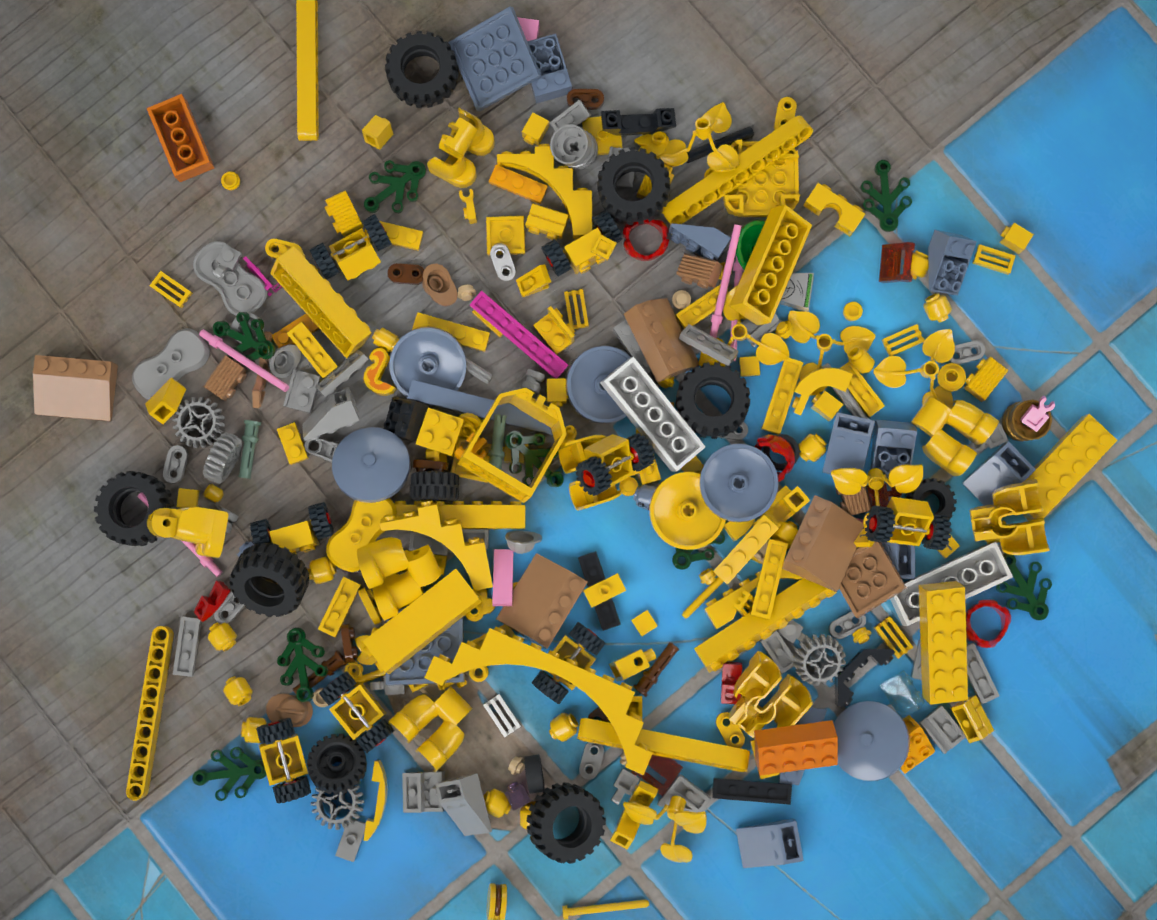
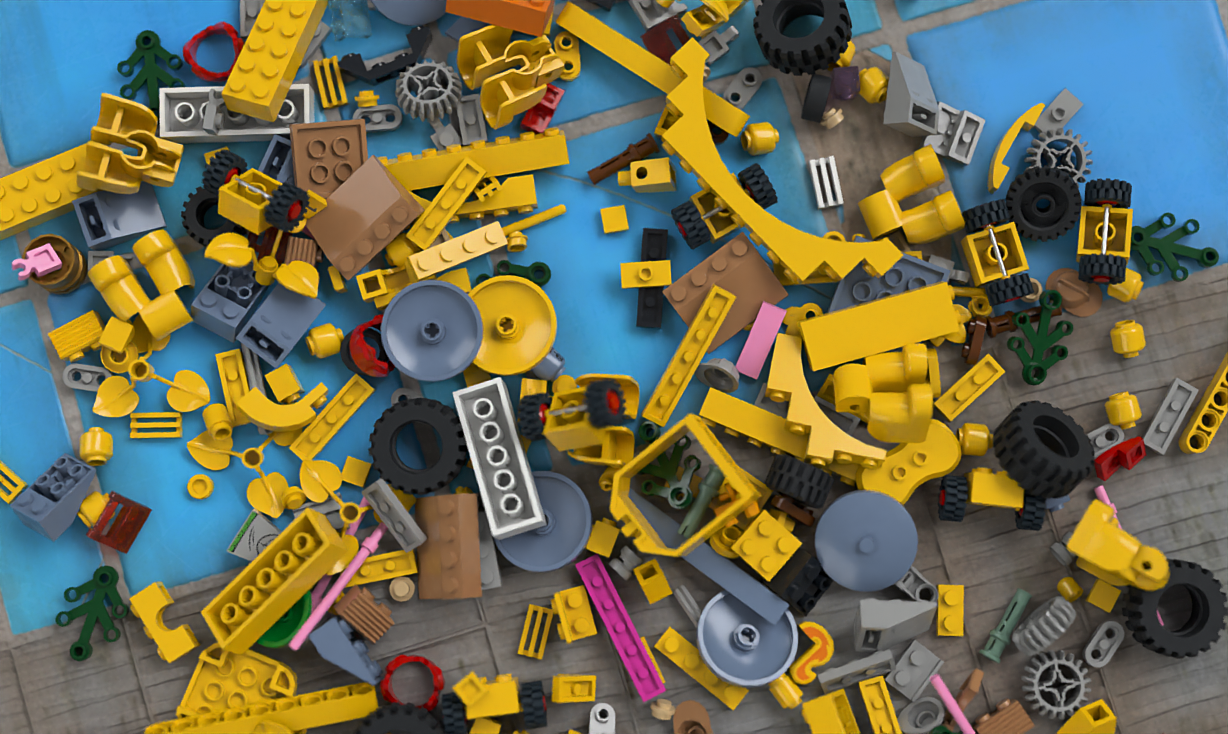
camera: 160 degrees left, 0 degrees up
none -> yellow slope [98,316,134,354]
none -> light grey plate [202,88,225,136]
none -> yellow tile [328,266,348,294]
none -> yellow brick [633,558,673,605]
none -> yellow plate [641,284,736,427]

